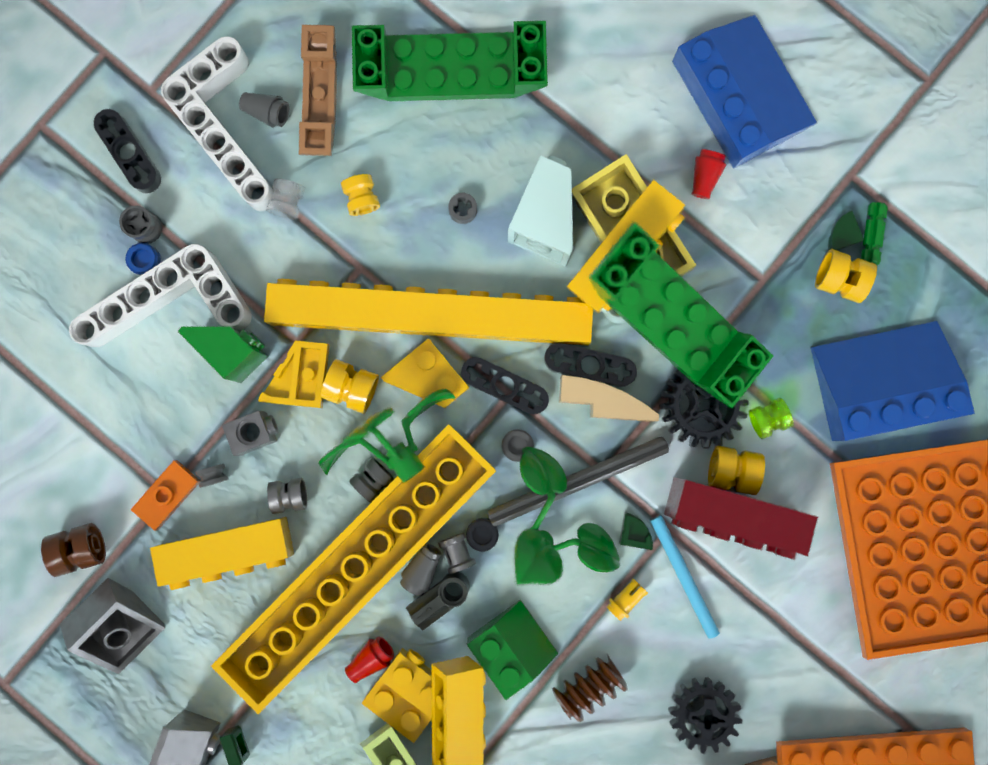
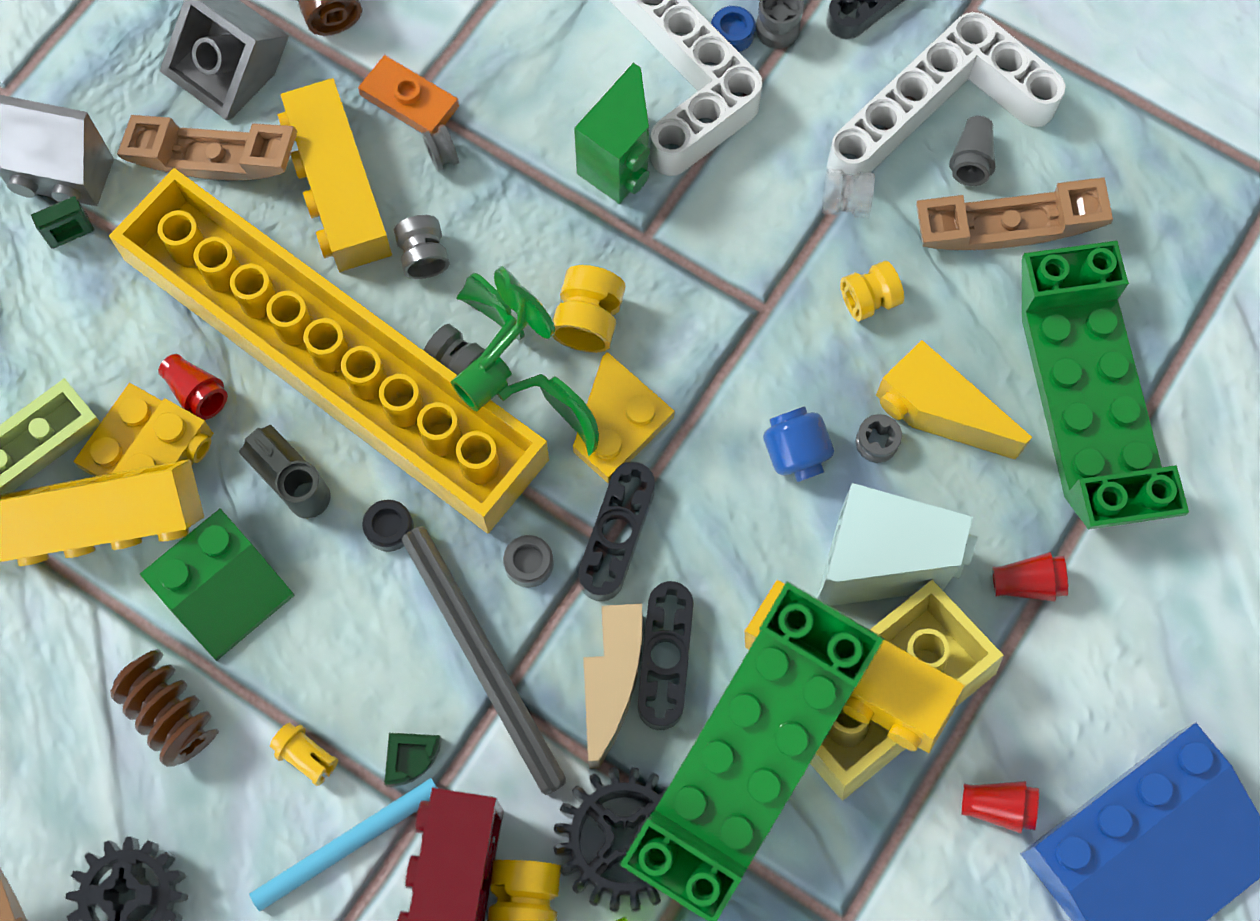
camera: 80 degrees right, 15 degrees down
flat silver brick [222,411,278,456] -> none
yellow wing [258,340,330,409] -> none
yellow brick [264,278,593,346] -> none
dark grey cone [400,544,442,595] -> none
flat silver bush [438,533,476,574] -> none
green plant [514,447,620,585] -> none
none -> medium nougat slope [117,115,298,181]
none -> blue head [763,406,834,482]
none -> yellow slope [876,340,1032,459]
none -> red cone [992,552,1068,602]

